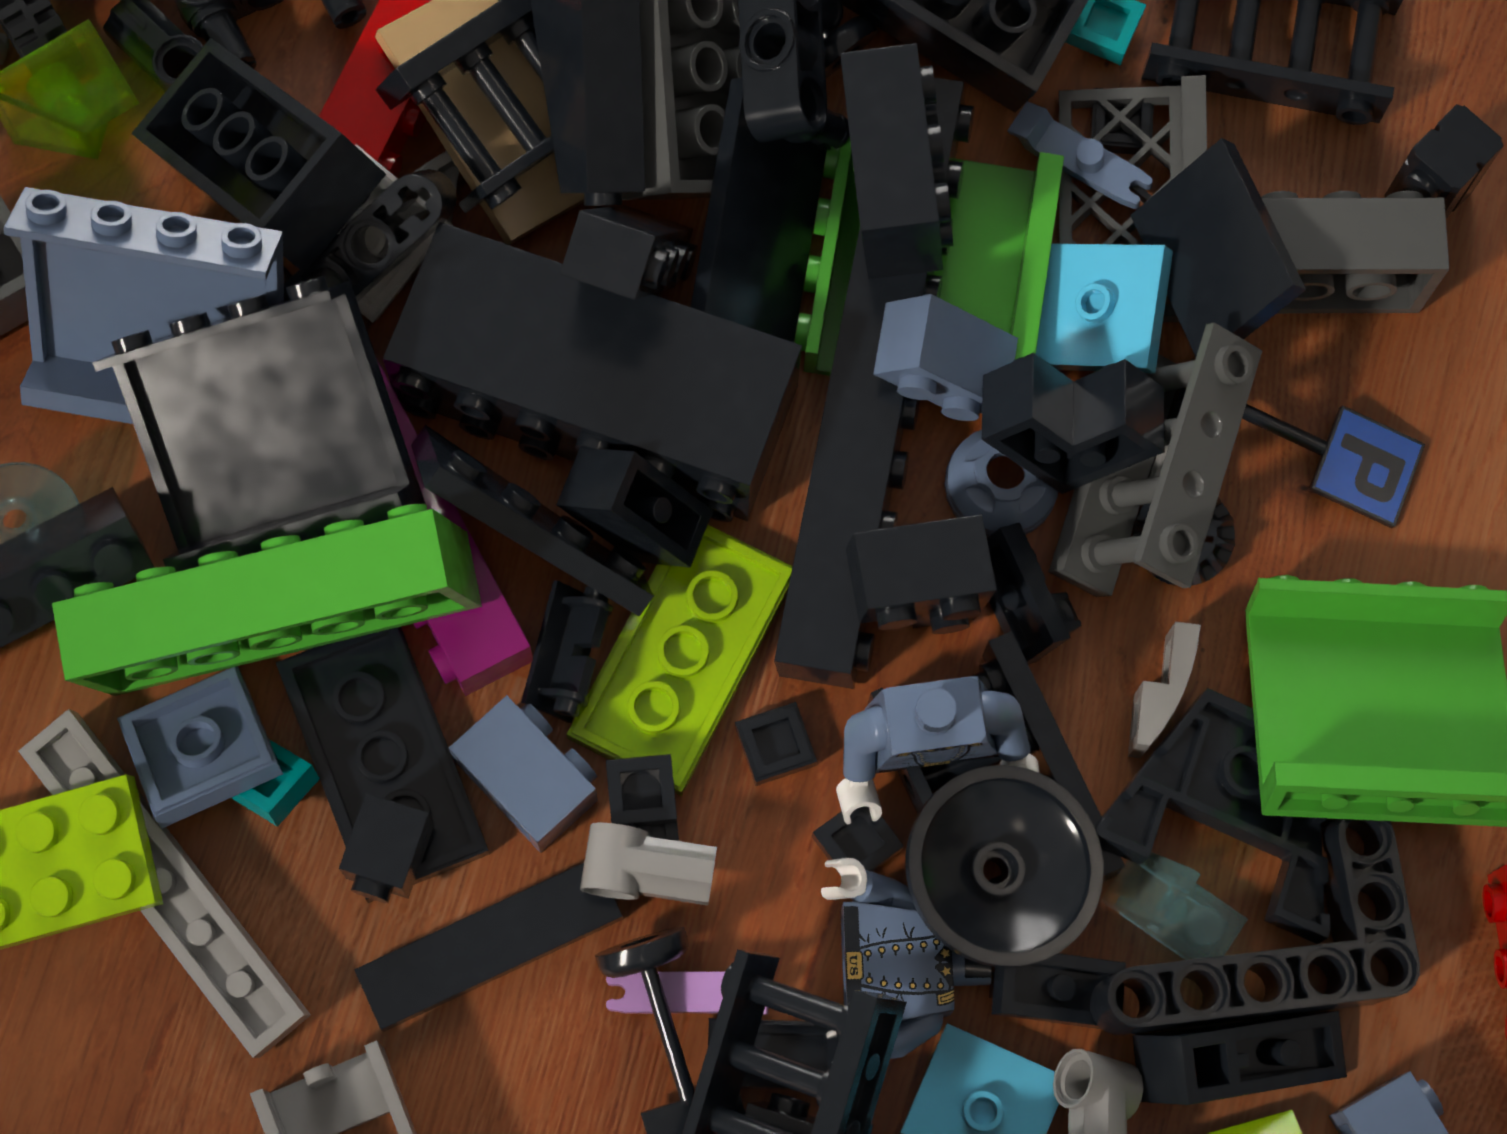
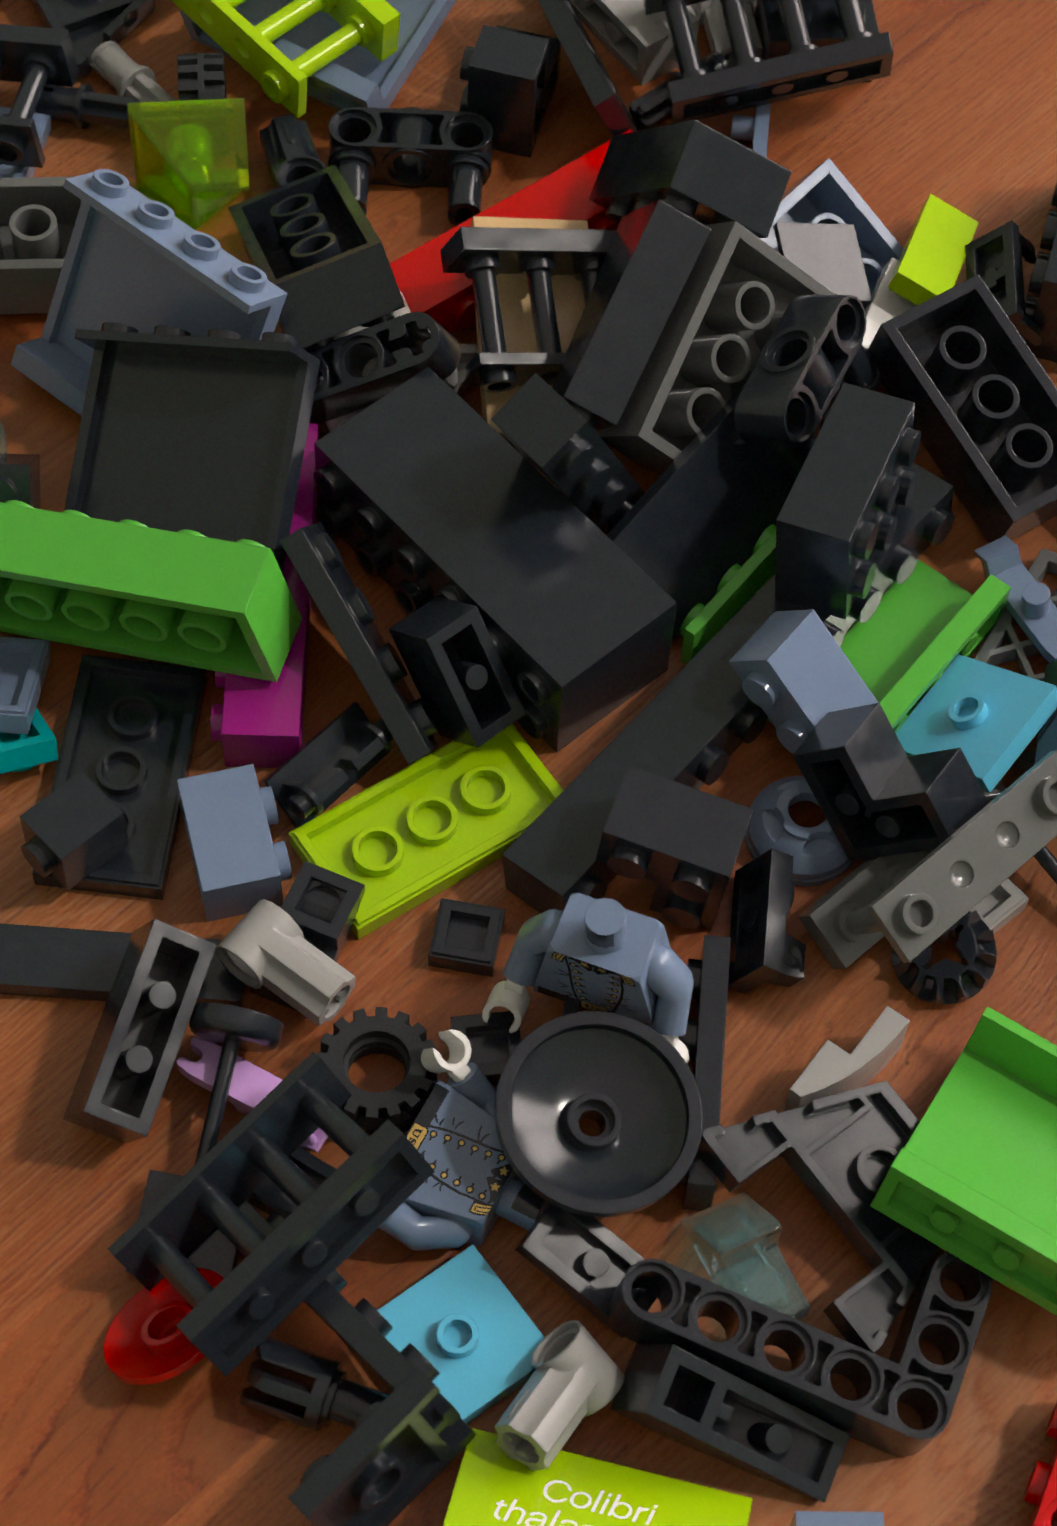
camera: 30 degrees right, 15 degrees down
none -> black brick [63,919,217,1143]
none -> black tyre [317,1007,438,1134]

